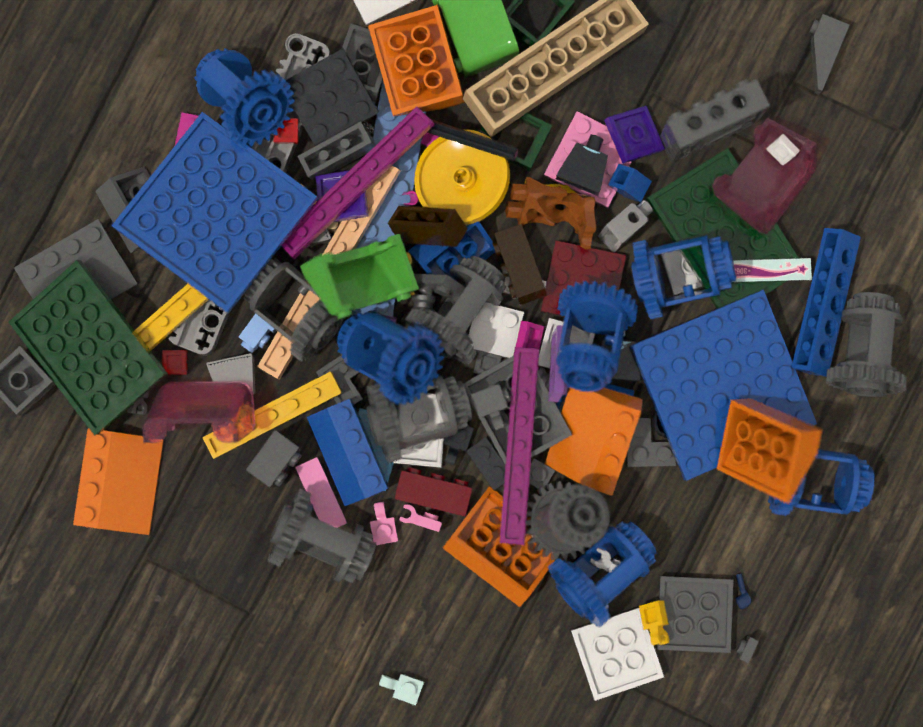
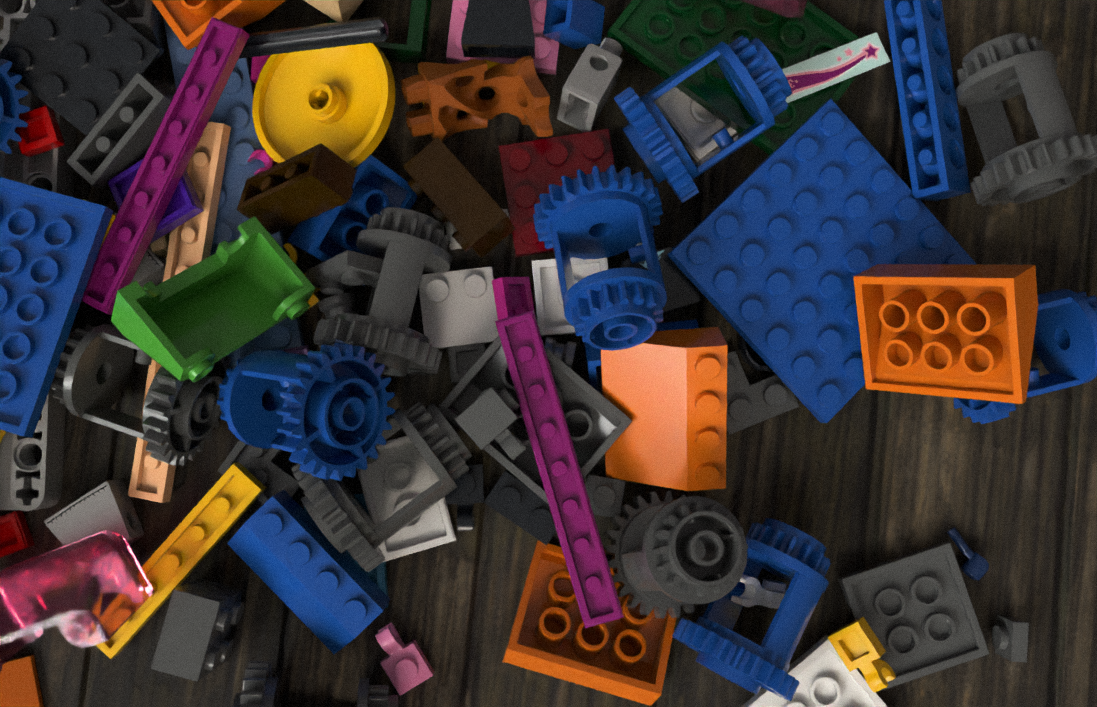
camera: 20 degrees left, 0 degrees up
light blue brick [239,314,276,353] -> none
bright pink tile [295,457,347,528] -> none
dark red brick [394,467,472,516] -> none
bright pink plate [399,505,442,532] -> none
medium lavender plate [548,325,570,402] -> none

